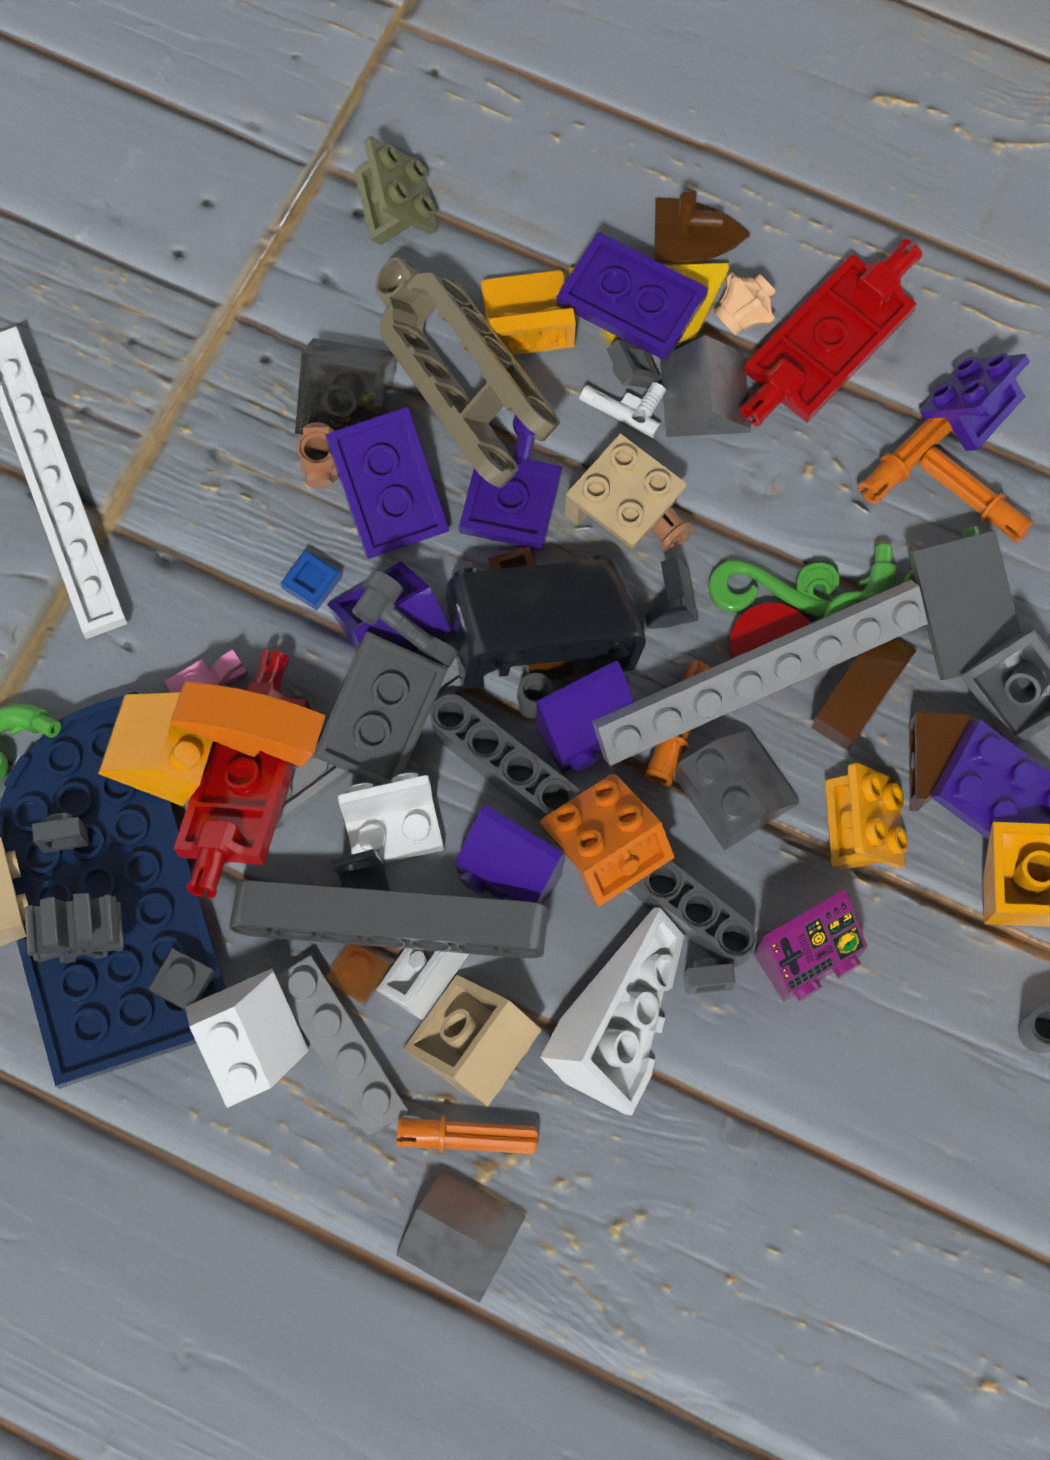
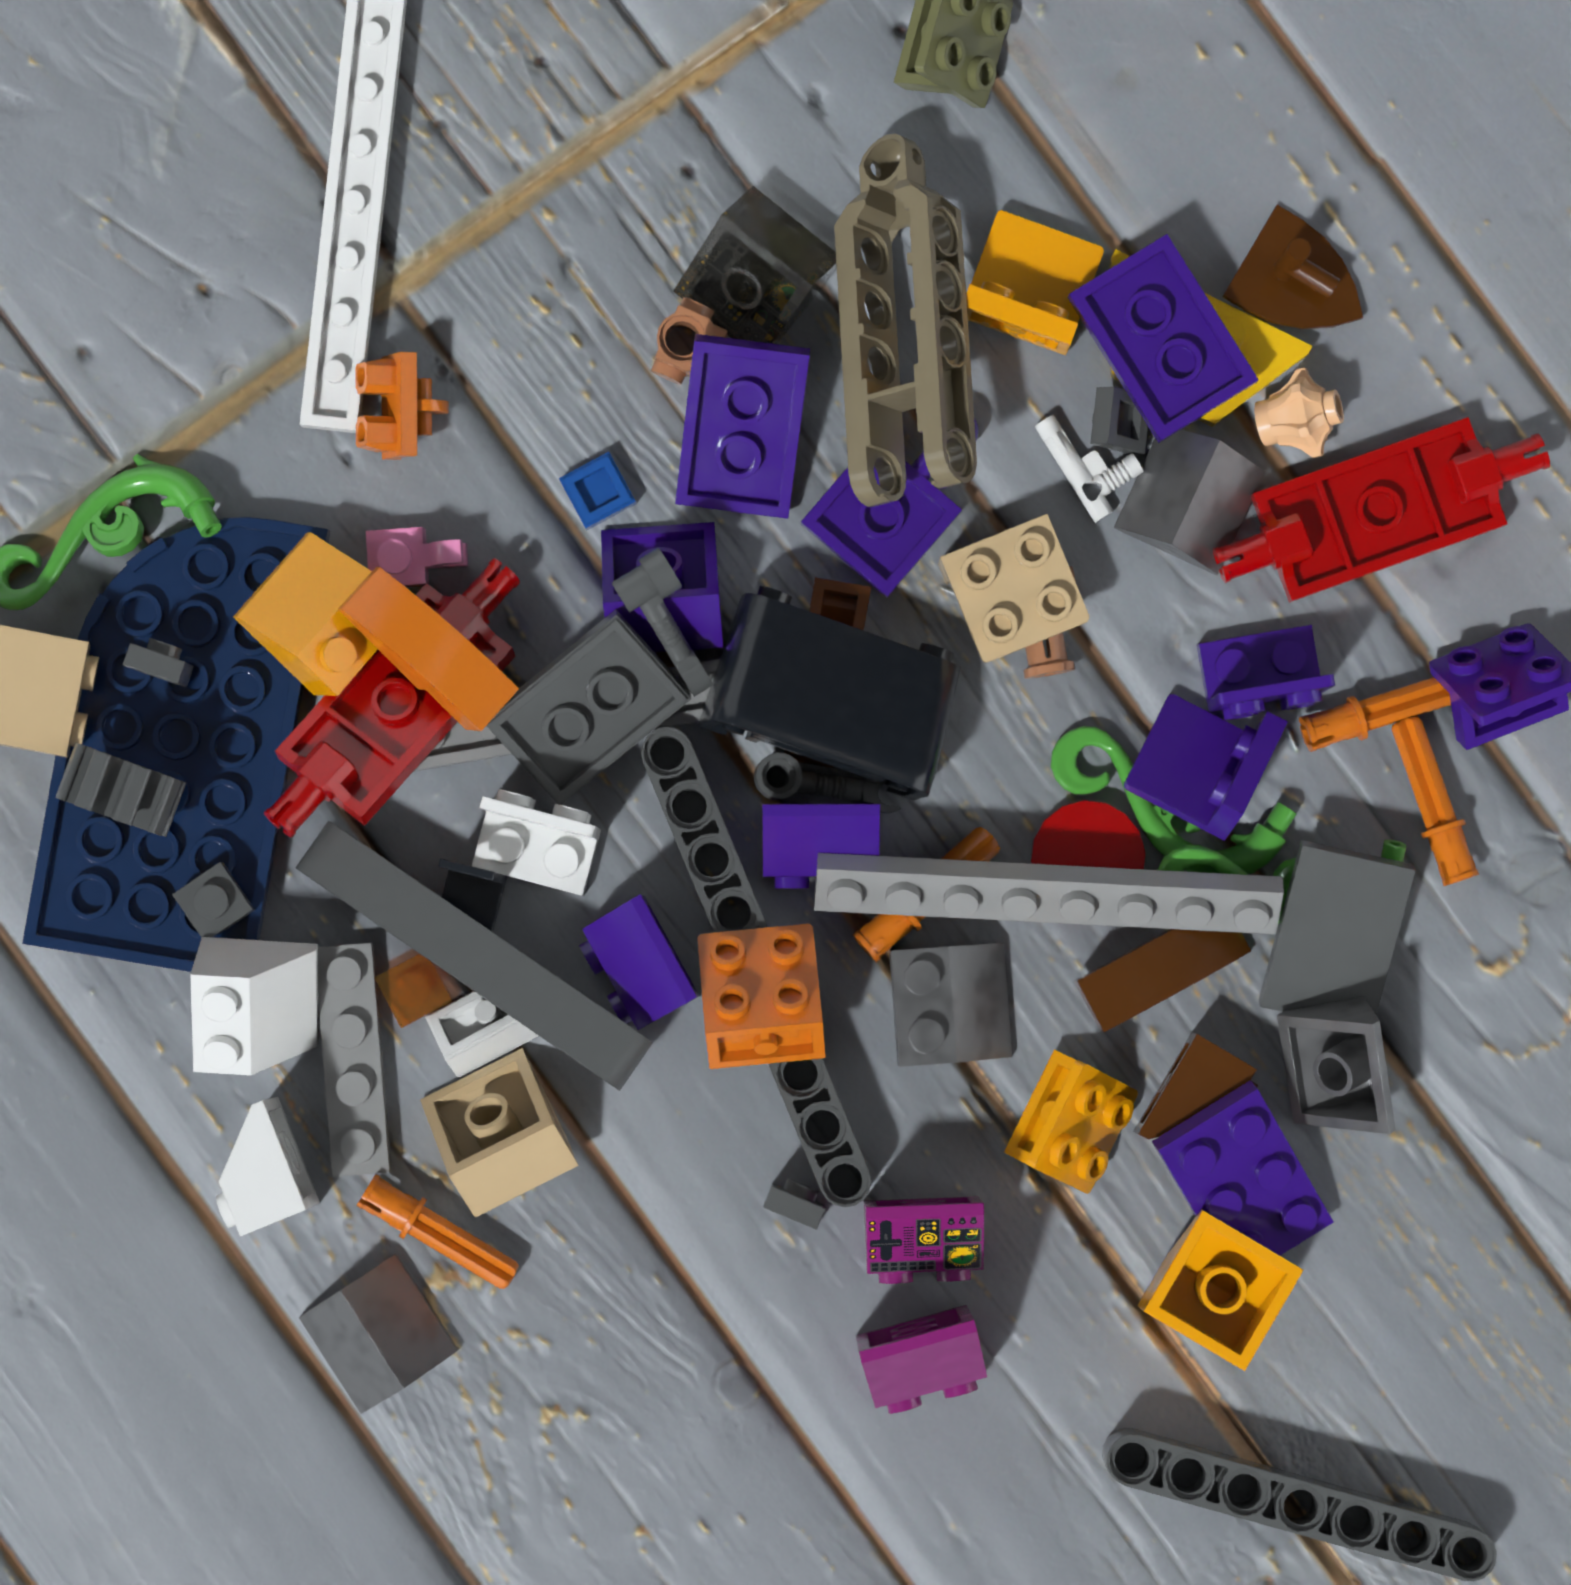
camera: 30 degrees right, 15 degrees up
white wedge [540,908,684,1115] -> none
black tile [645,557,698,629] -> none
none -> white slope [216,1097,320,1236]
none -> orange hips [355,352,449,460]
none -> magenta slope [856,1305,987,1414]
none -> dark purple bracket [1124,694,1288,841]
none -> dark purple bracket [1196,625,1335,720]

